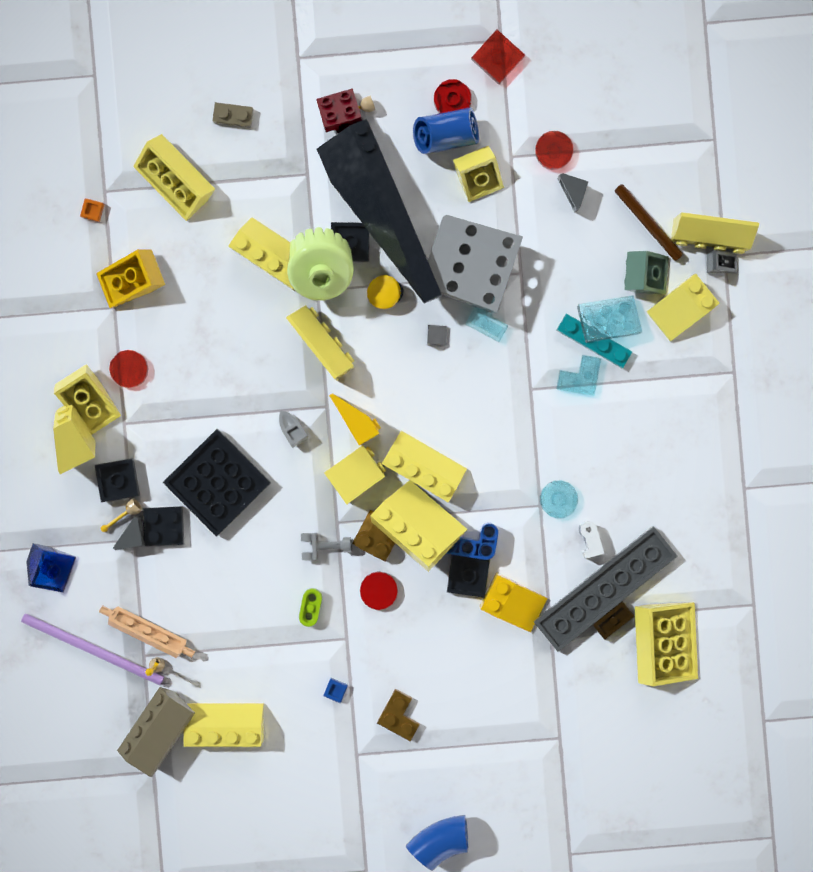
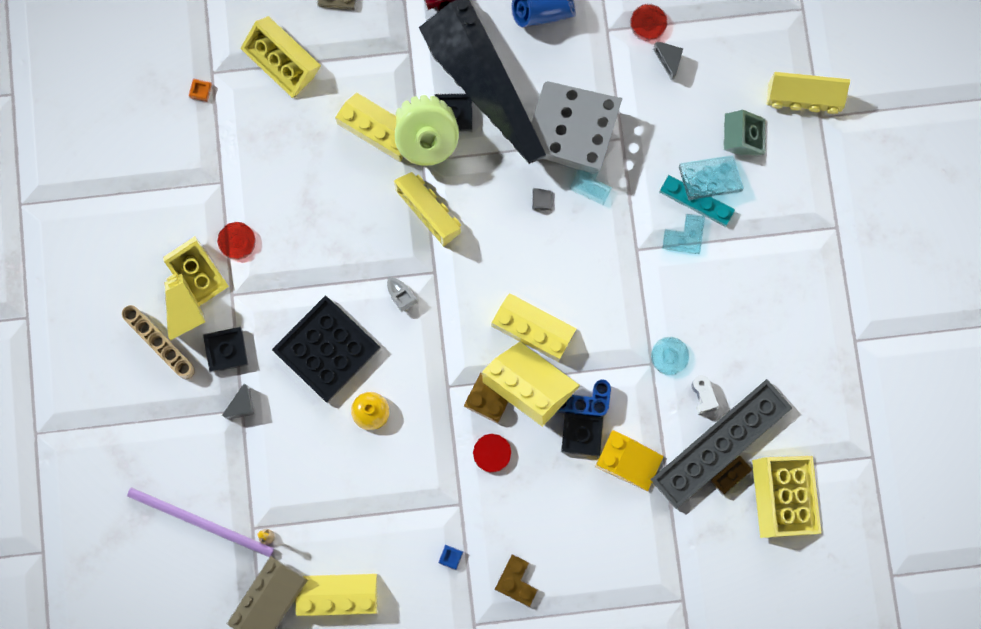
camera: 10 degrees left, 10 degrees down
clear blue slope [26,543,76,593] -> none
yellow slope [96,249,165,308] -> none
light nougat plate [99,605,195,658] -> none
hinge [101,498,143,532] -> none
black plate [143,506,185,546] -> none
lime plate [299,588,322,627] -> none
light grey bar [301,533,352,560] -> none
light yellow slope [324,445,386,504] -> none
yellow slope [329,393,381,446] -> none
yellow piece [367,275,403,309] -> none
light yellow slope [453,146,504,202] -> none
reddish brown axle [614,184,683,261] -> none
light yellow slope [647,273,720,341] -> none
dark grey slope [707,250,737,273] -> none
none -> tan beam [122,305,195,379]
none -> yellow cylinder [351,392,389,430]

